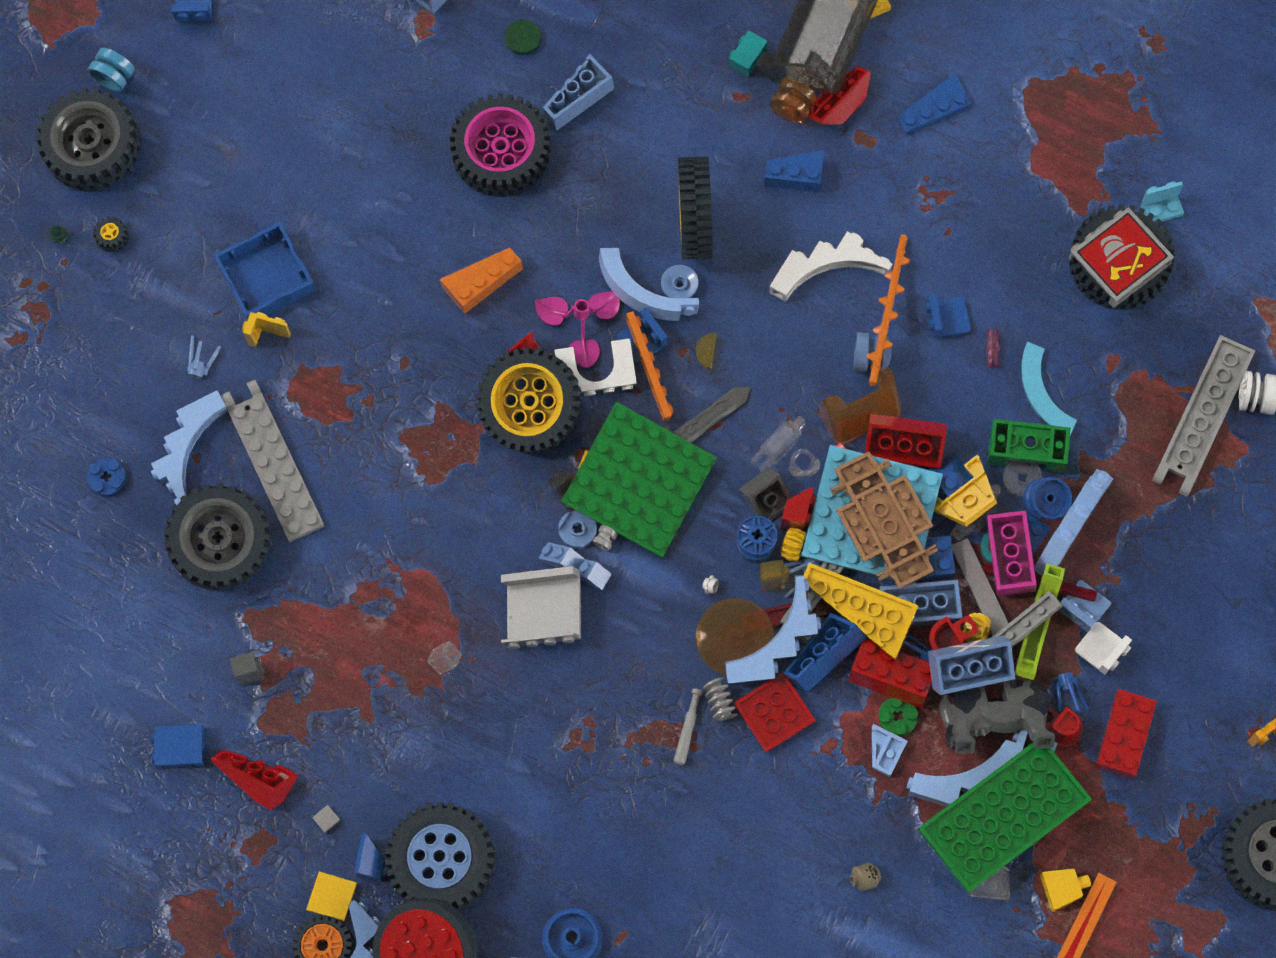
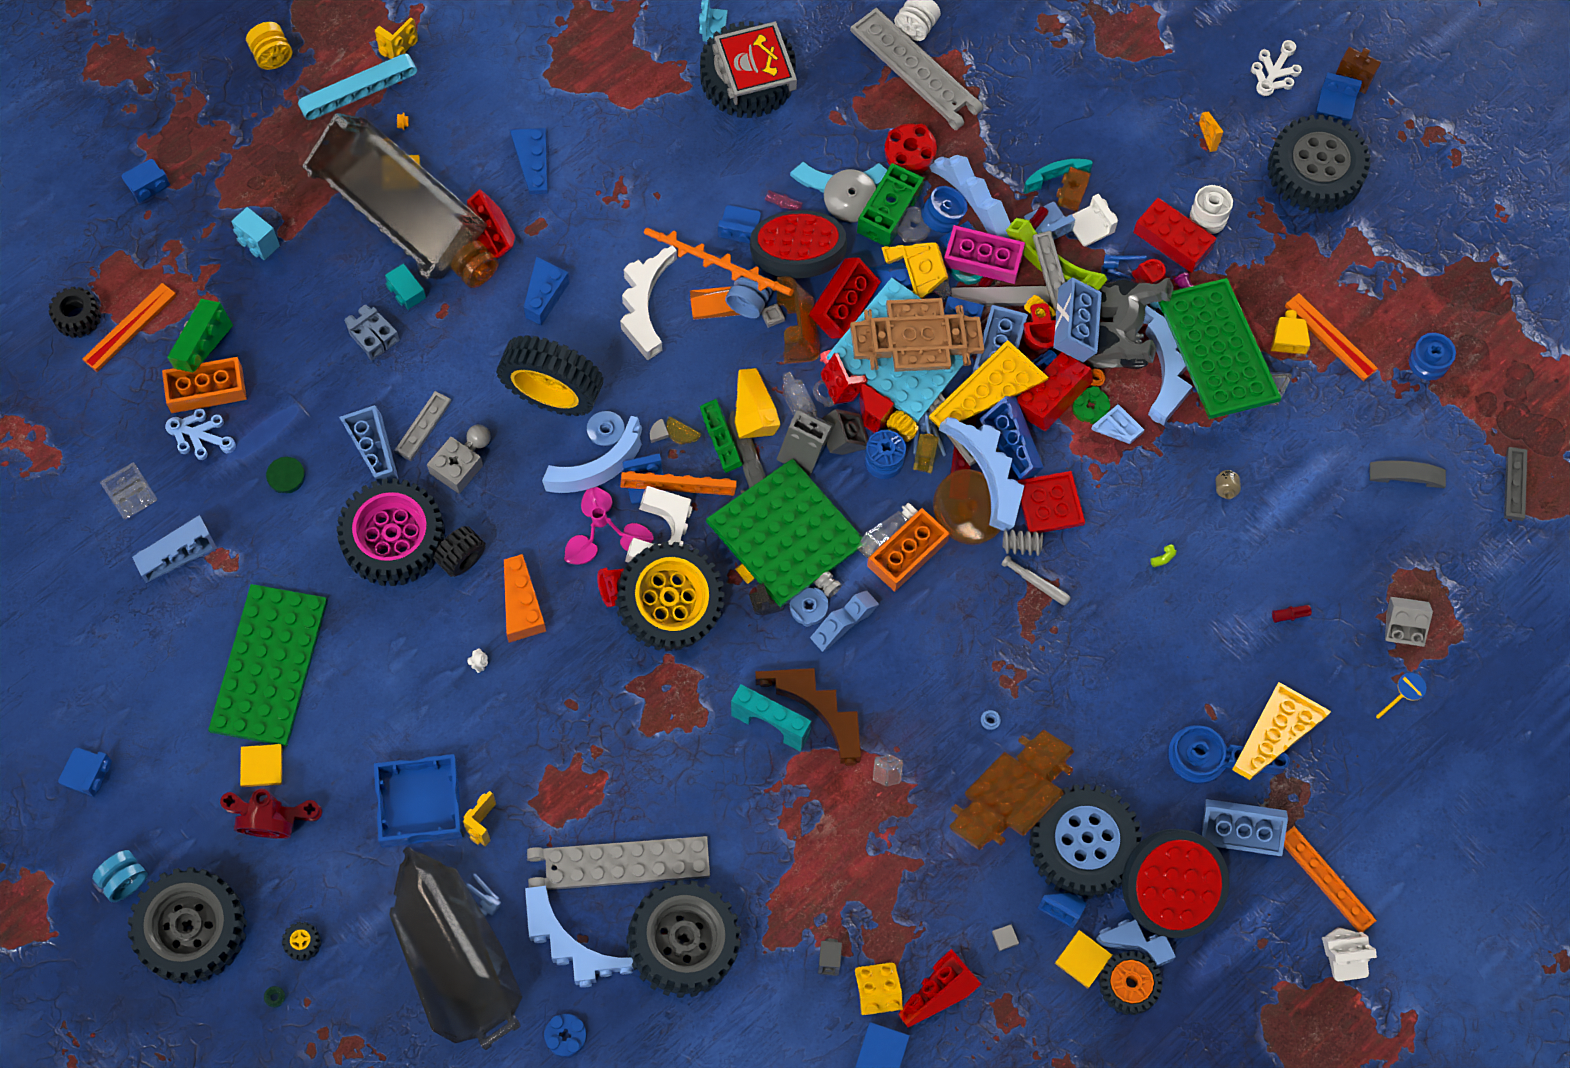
camera: 75 degrees left, 5 degrees down
light grey panel [501,566,581,649] -> none
none -> green plate [208,584,328,747]
none -> dark red piece [220,789,322,839]
none -> yellow tile [240,744,282,787]
none -> sand blue hips [344,305,400,361]
none -> clear smoke windscreen [389,847,522,1050]
none -> light grey tile [395,391,452,461]
none -> light grey brick [427,424,491,494]
none -> black tyre [434,526,486,577]
none -> white plant [468,648,488,673]
none -> light grey tile [650,419,669,443]
none -> orange sticker [690,286,741,320]
none -> green slope [699,399,743,473]
none -> teal arch [731,684,811,752]
none -> yellow wedge [735,368,780,439]
none -> wheel [750,210,847,278]
none -> reddish brown arch [755,668,861,766]
none -> light grey tile [761,304,785,328]
none -> dark grey slope [777,409,835,476]
none -> red bracket [821,353,868,404]
none -> light grey dish [824,169,876,222]
none -> yellow bracket [855,963,903,1015]
none -> clear slope [857,511,908,558]
none -> orange brick [867,508,950,592]
none -> red piece [885,124,937,174]
none -> clear orange piece [949,729,1074,850]
none -> medium blue plate [981,710,1001,730]
none -> teal slope [1024,159,1093,194]
none -> clear orange brick [1056,167,1091,212]
none -> orange plate [1091,369,1105,387]
none -> lime arm [1150,544,1177,567]
none -> magenta bush [1174,273,1192,289]
none -> white wheel [1189,185,1233,234]

